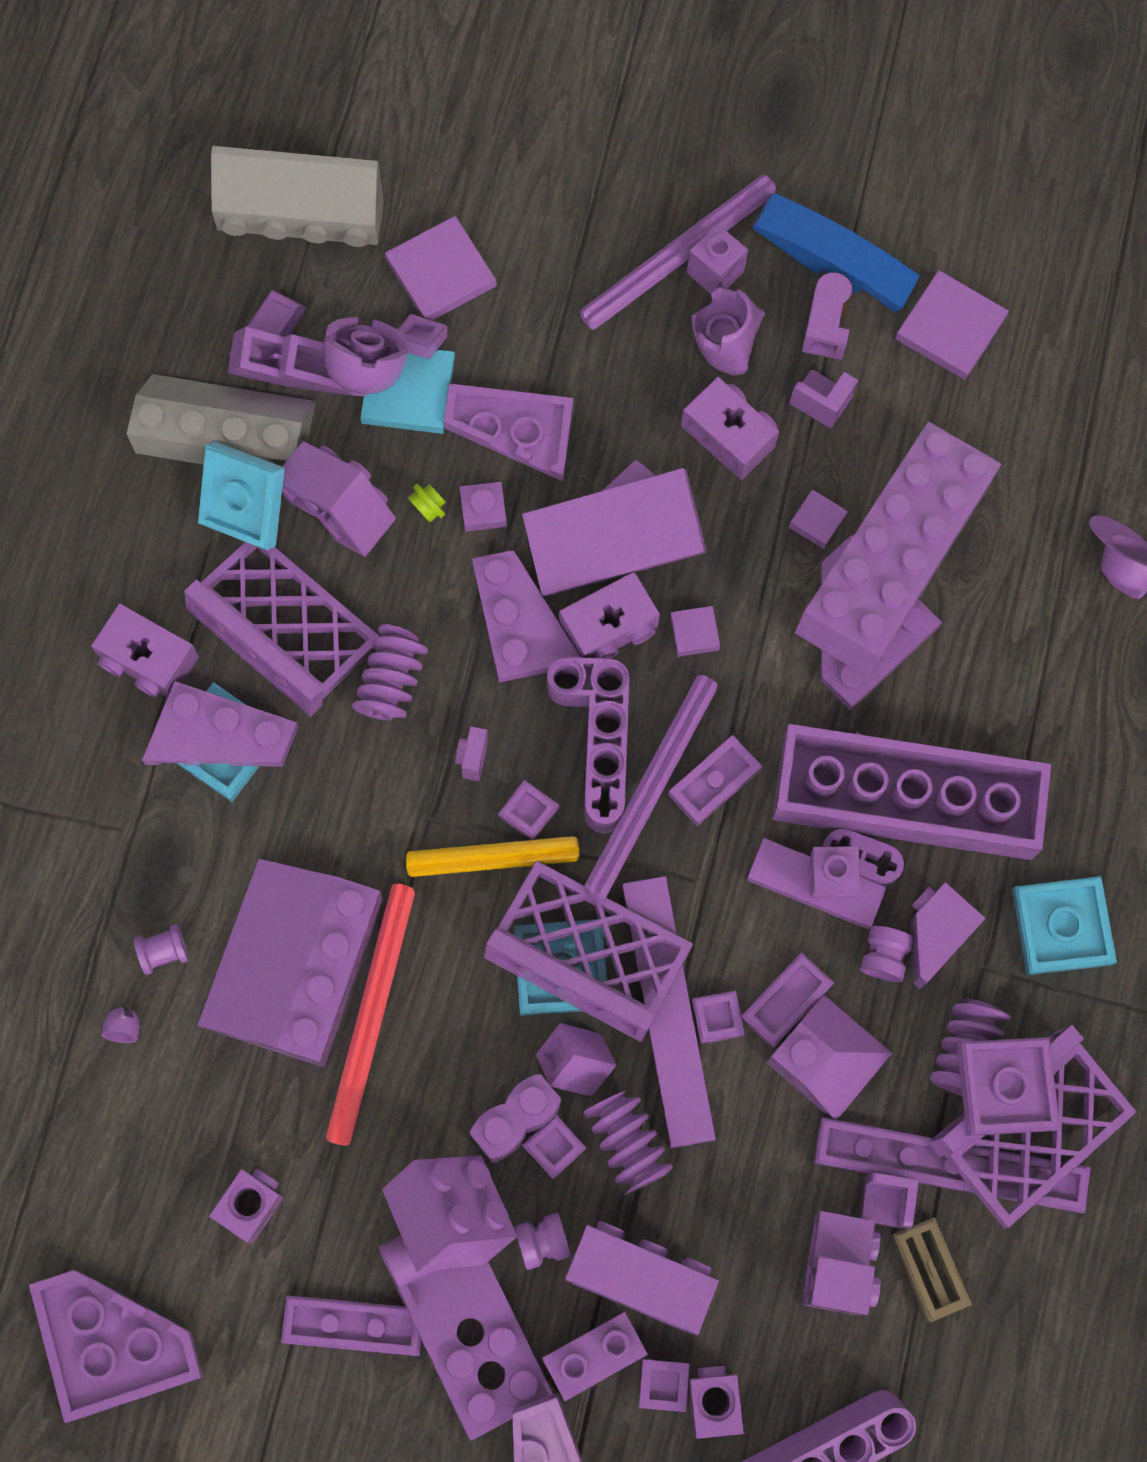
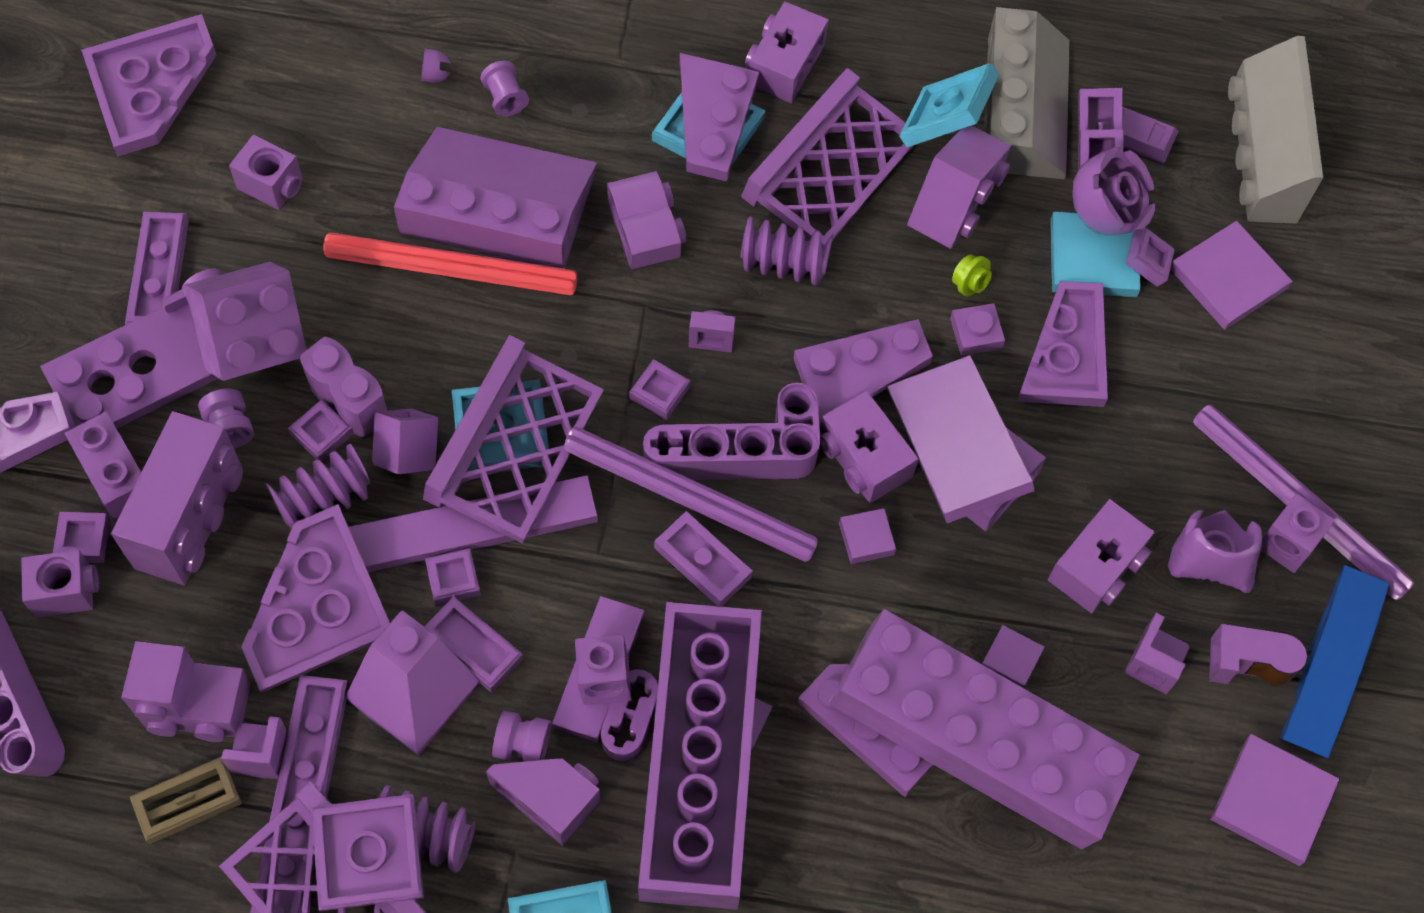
camera: 85 degrees right, 10 degrees down
yellow axle [406,836,580,877] -> none
none -> medium lavender plate [241,504,390,693]
none -> medium lavender brick [607,171,686,270]

